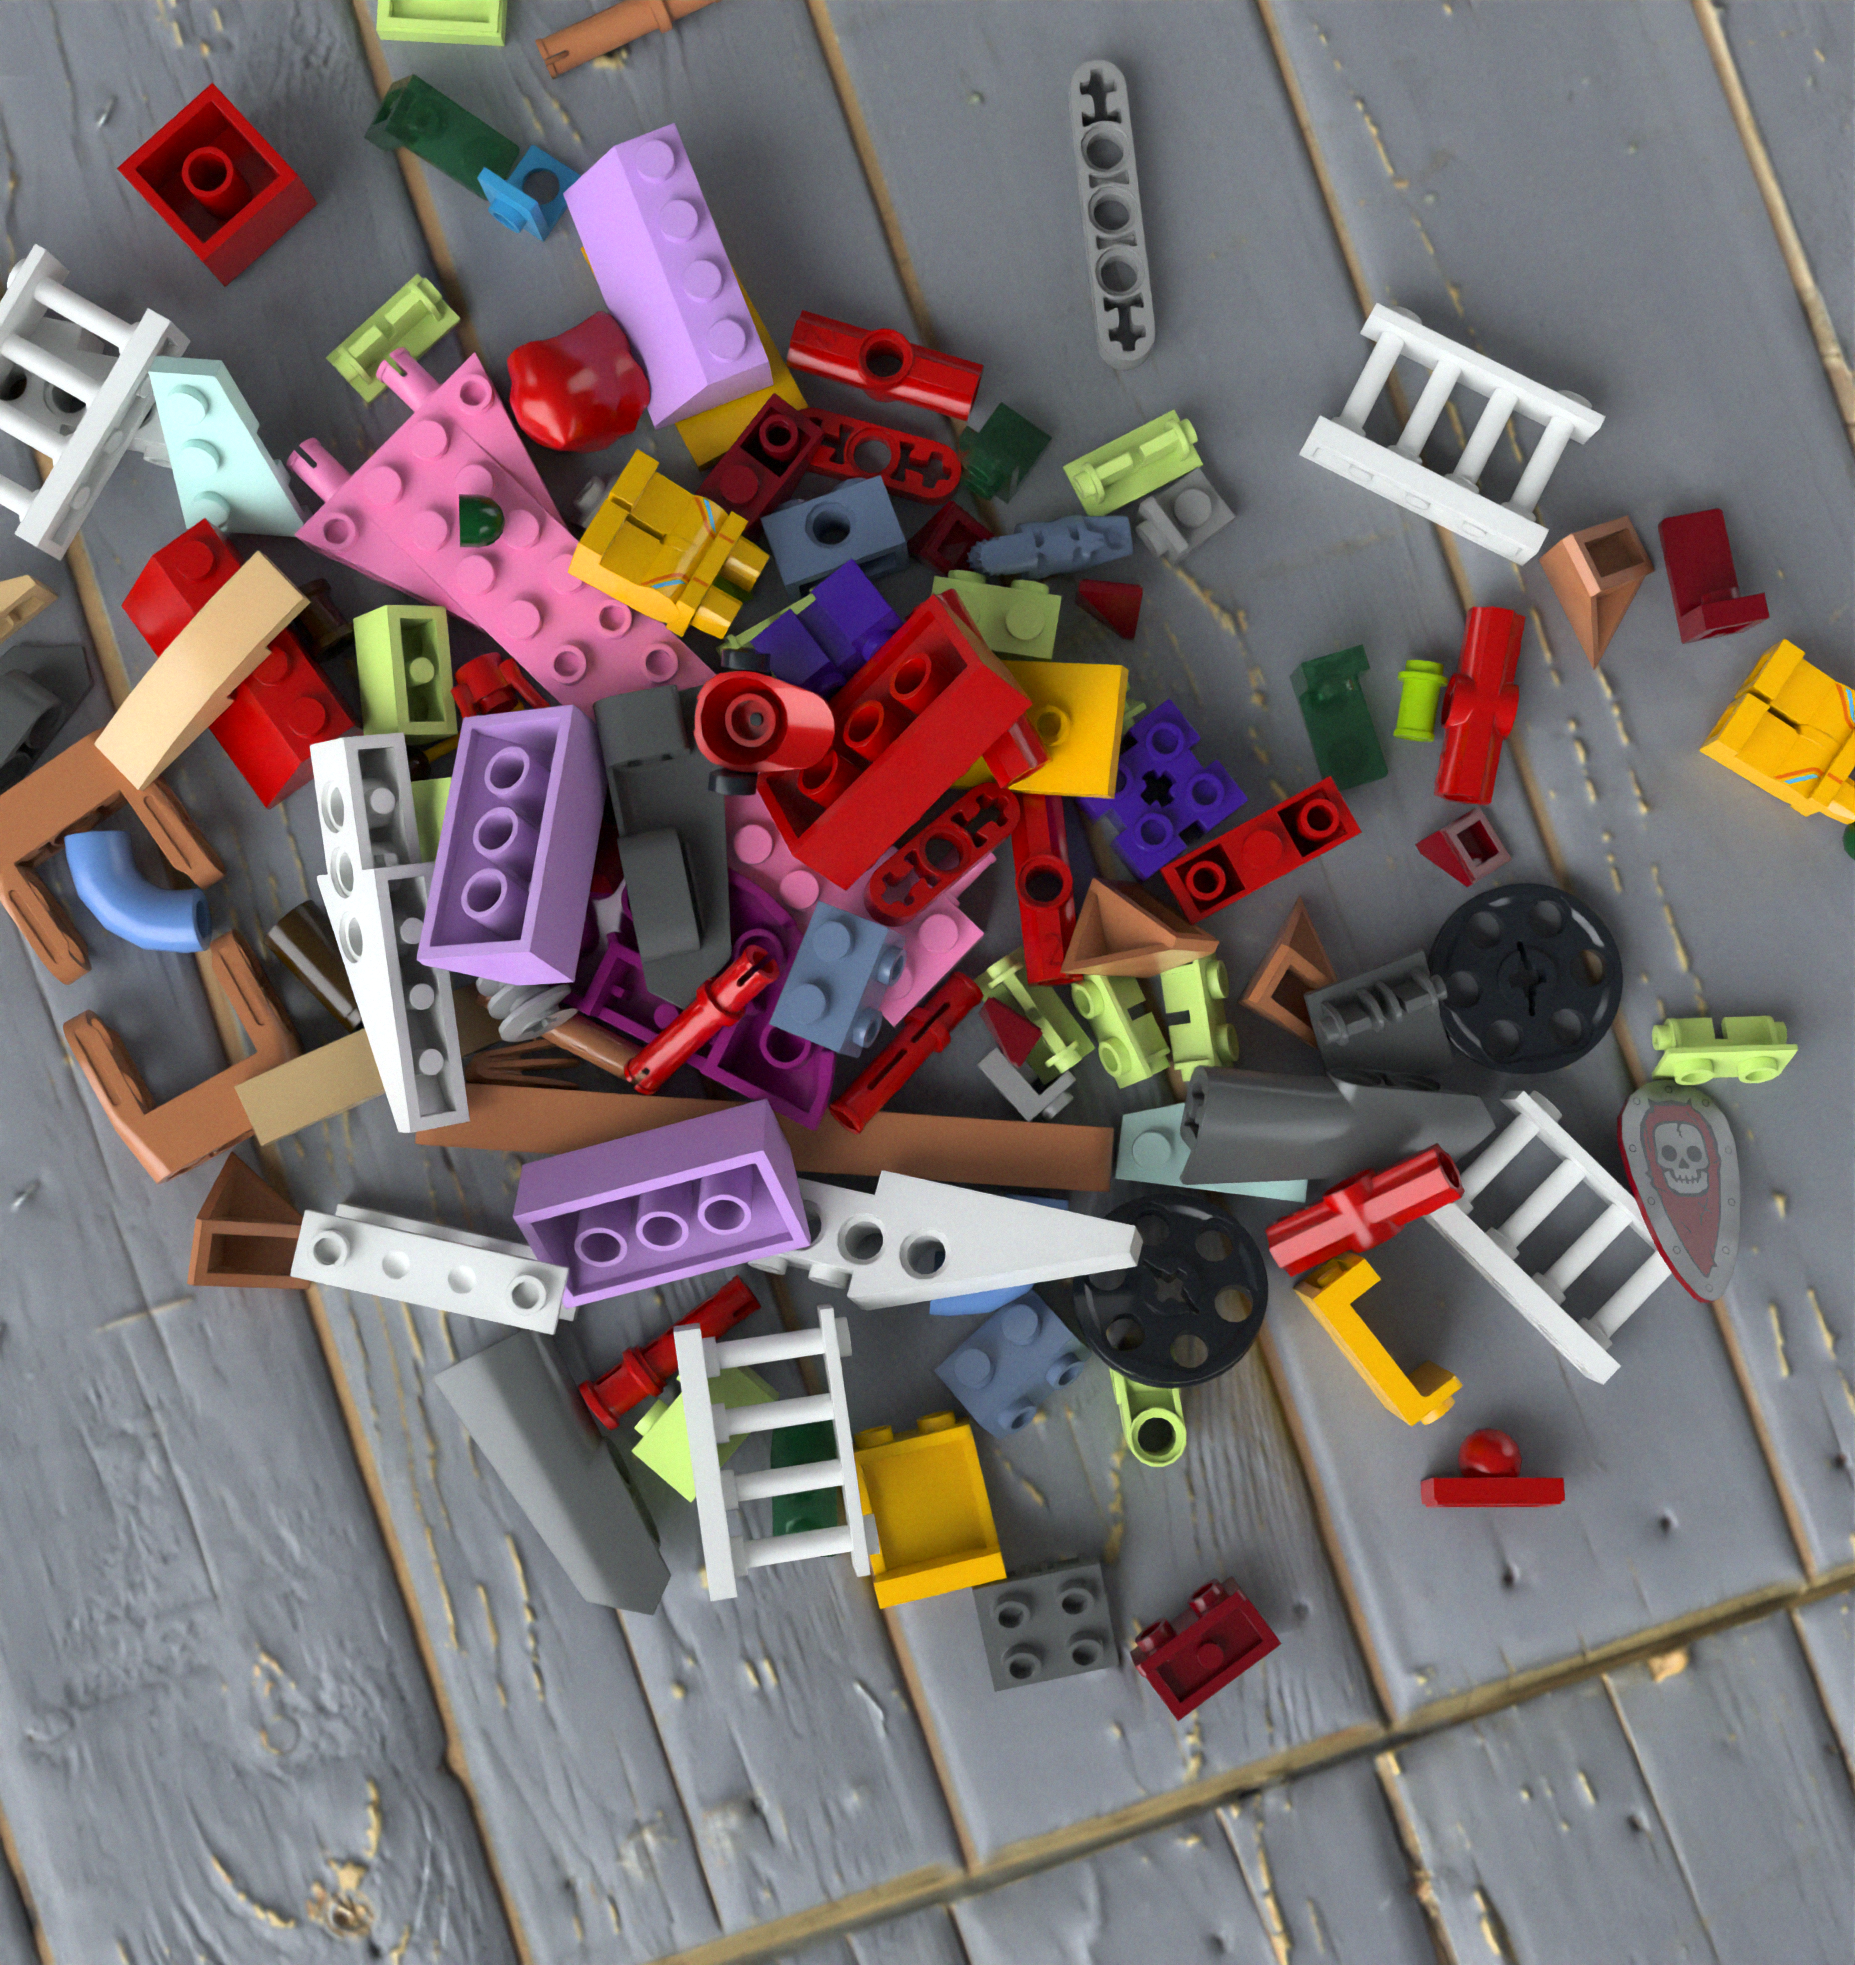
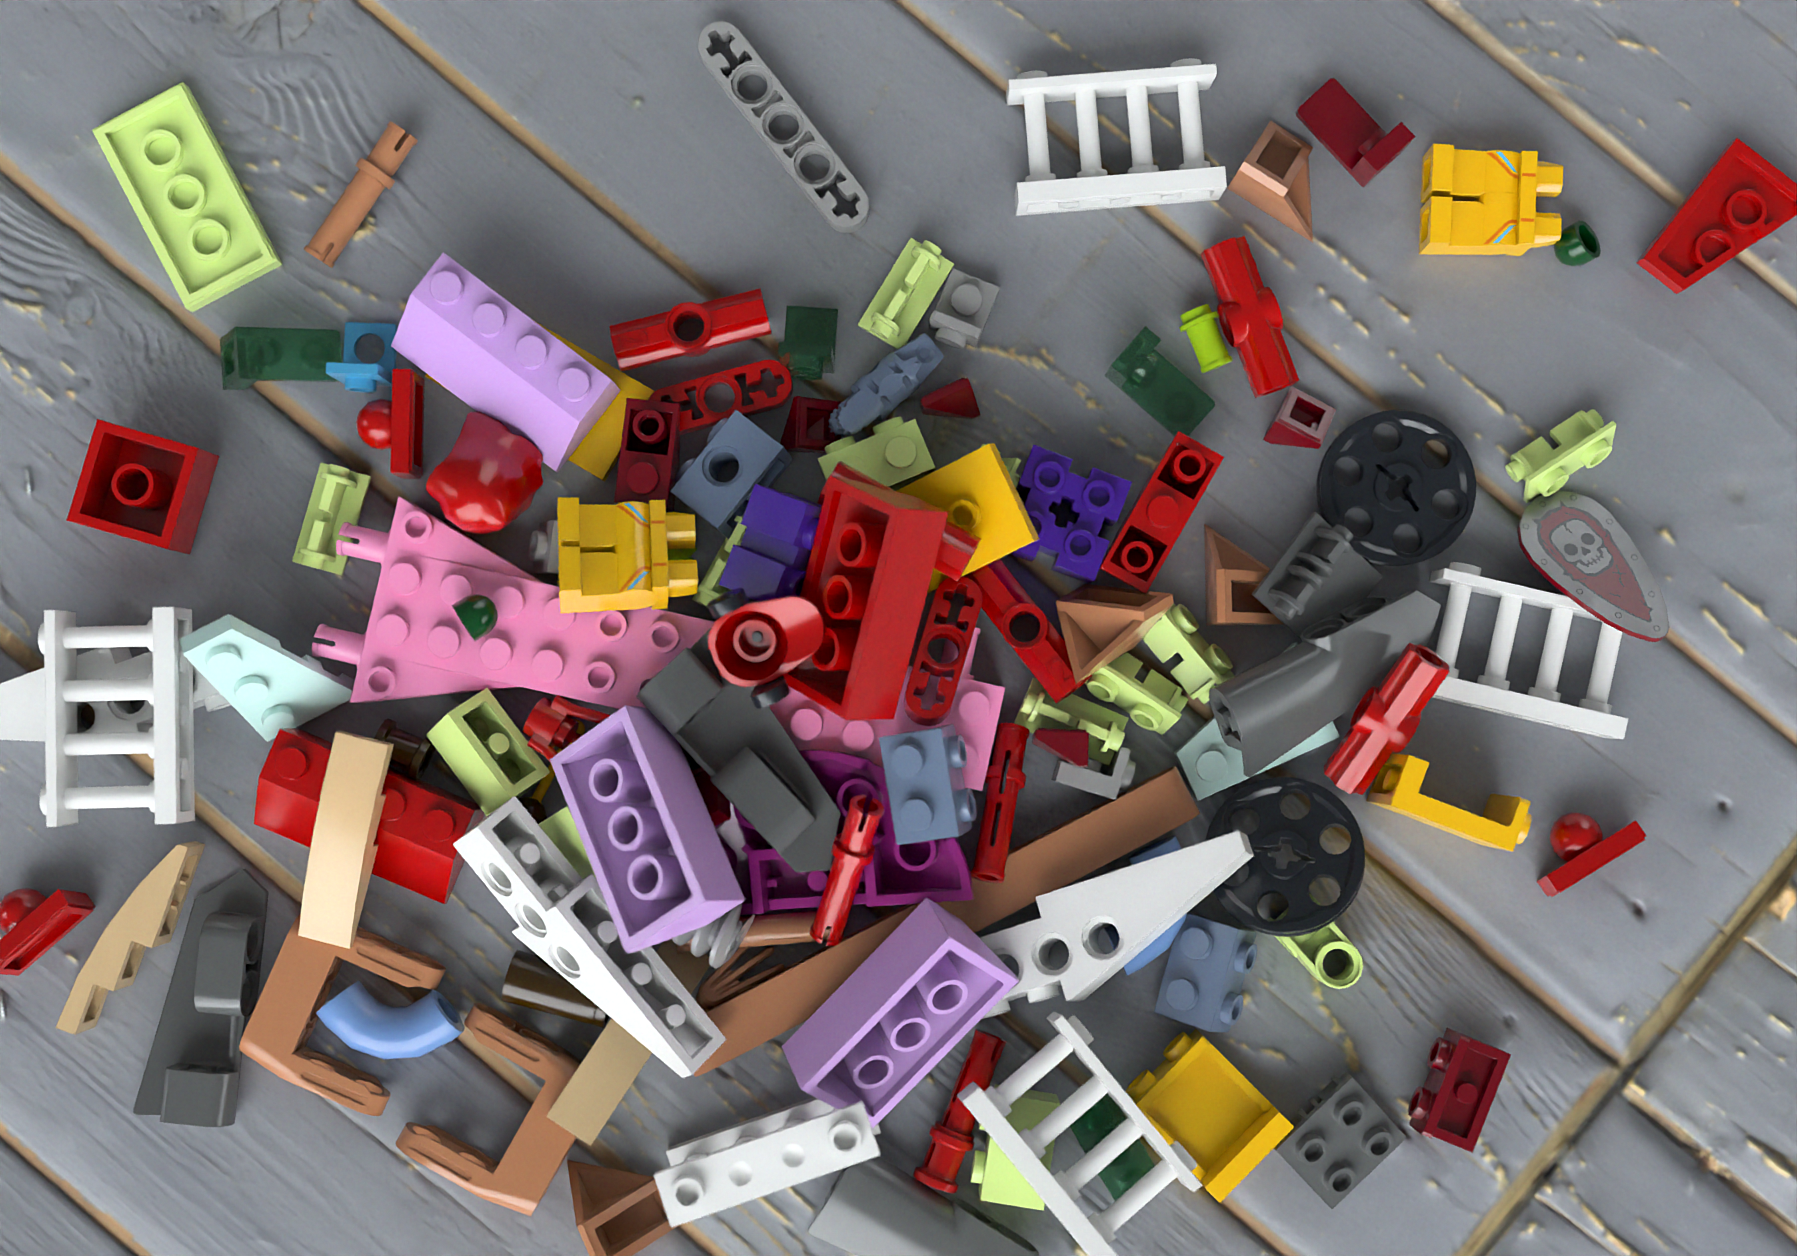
camera: 30 degrees left, 0 degrees up
none -> red tile [356,369,425,479]

